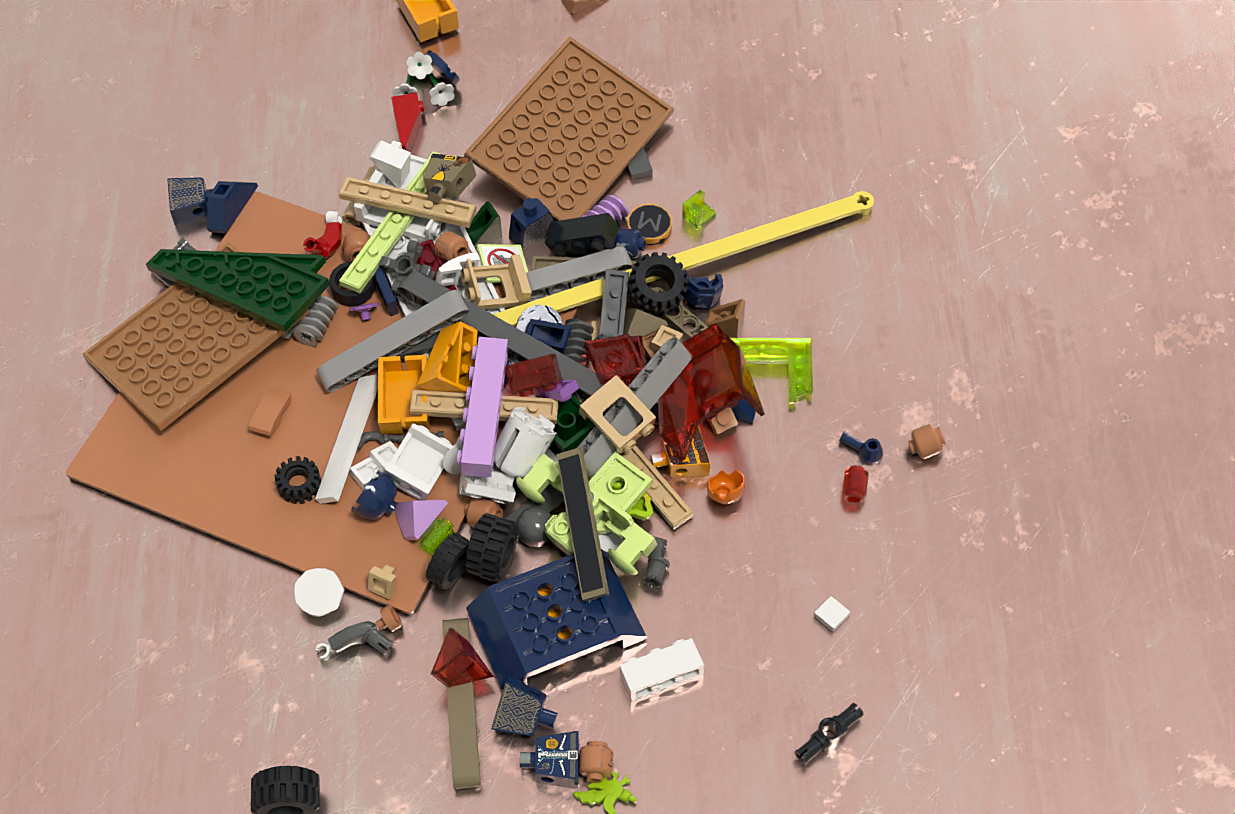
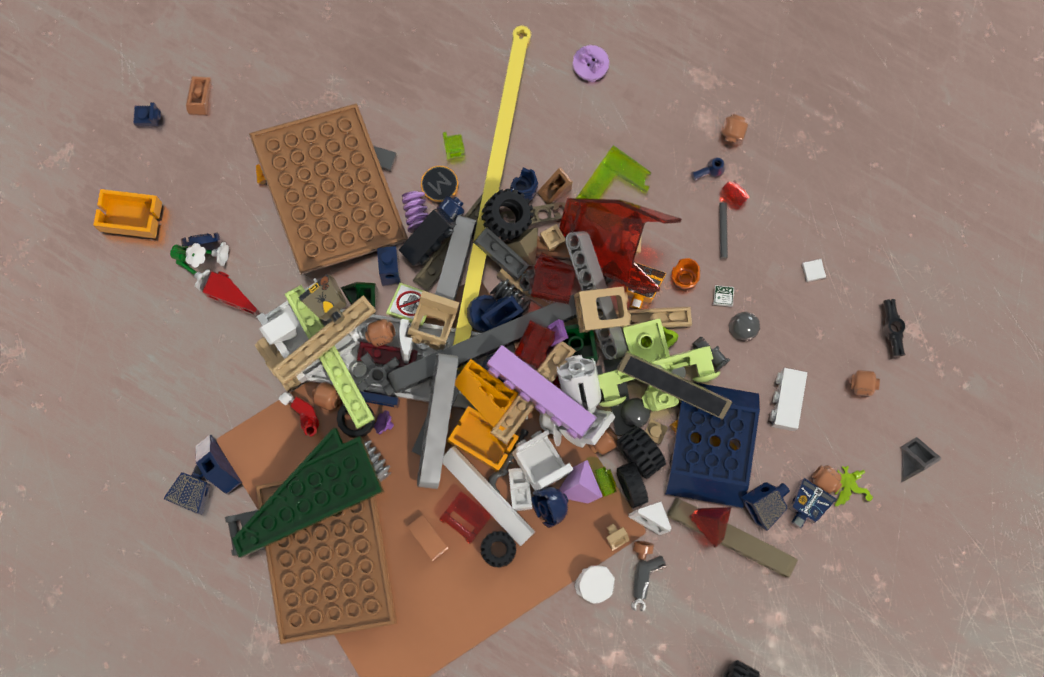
camera: 60 degrees left, 20 degrees up
none -> clear red plate [439,492,492,544]
none -> lavender plate [573,45,609,82]
none -> white slope [628,502,671,535]
none -> tan plate [645,419,668,446]
none -> tile [713,285,734,307]
none -> dark grey bar [719,203,728,259]
none -> dark grey hair [729,312,760,341]
none -> nougat head [851,370,880,396]

